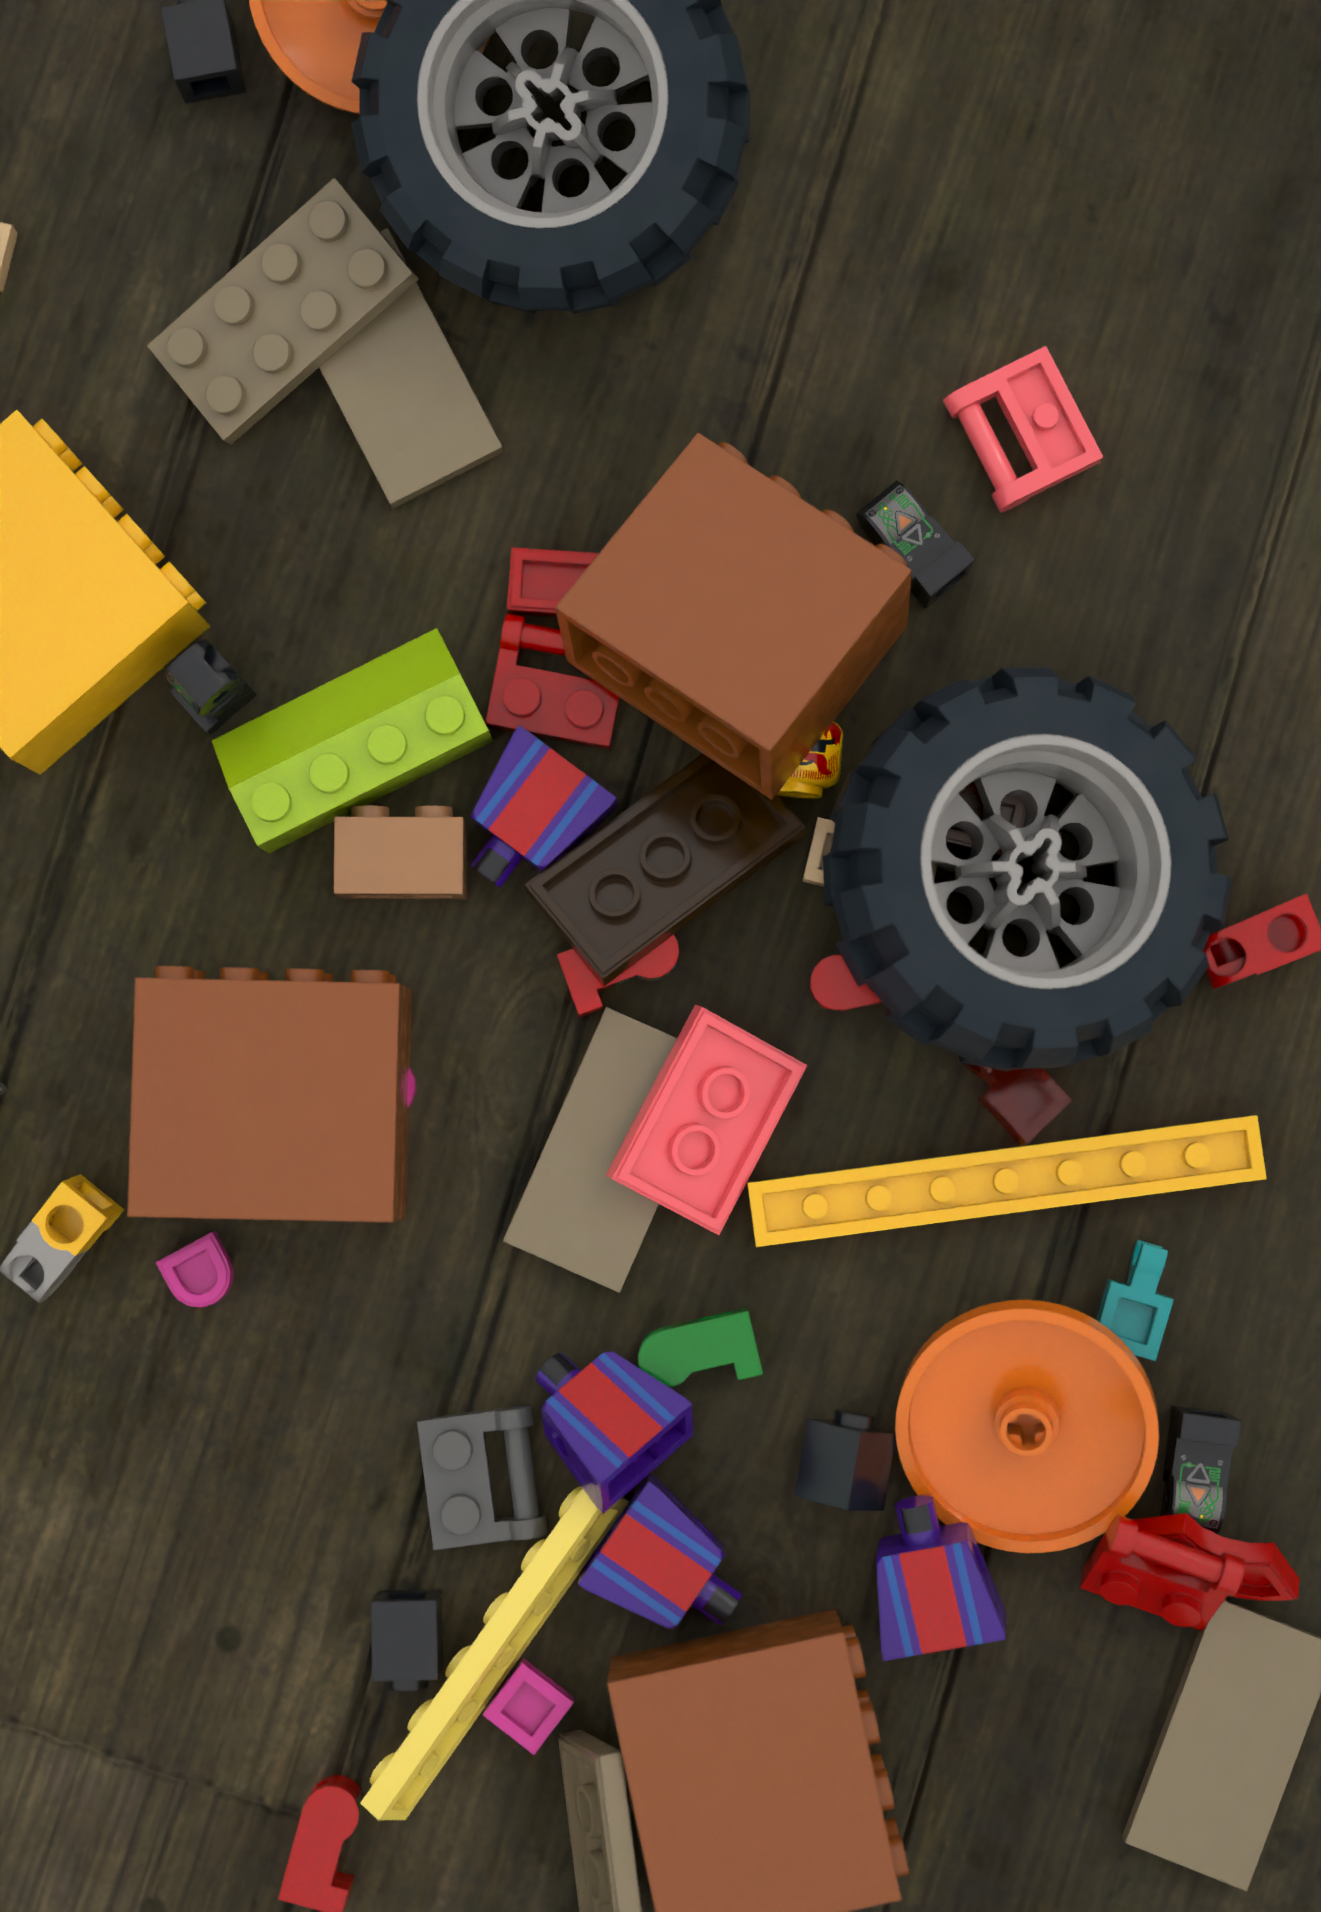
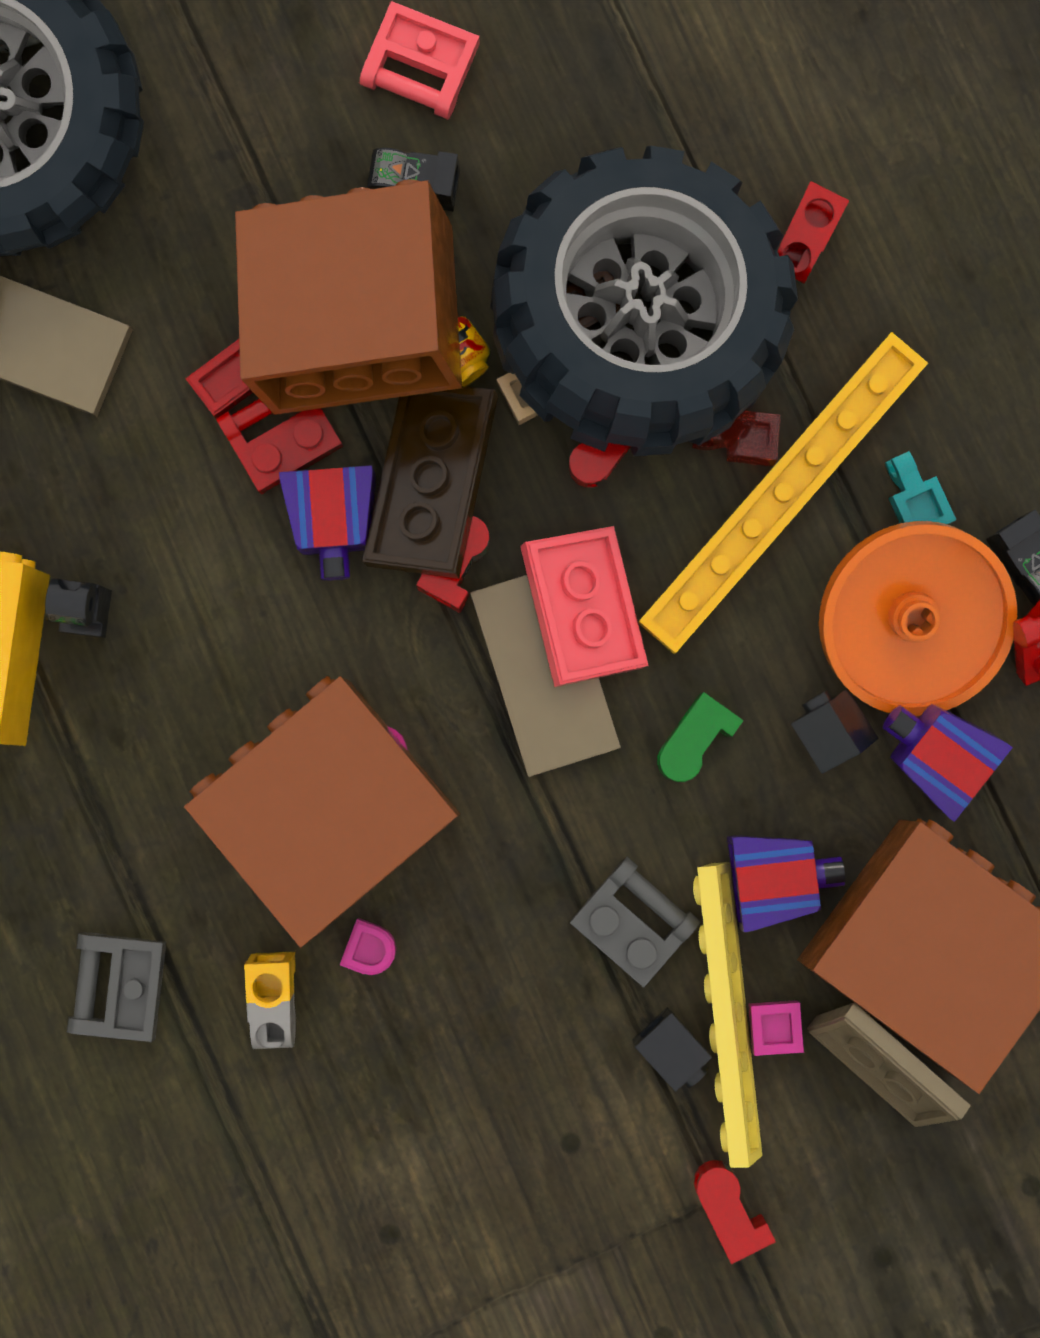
camera: 45 degrees left, 0 degrees up
lime slope [211,628,494,854] -> none
medium nougat brick [334,805,468,899] -> none
torso [536,1352,693,1514] -> none

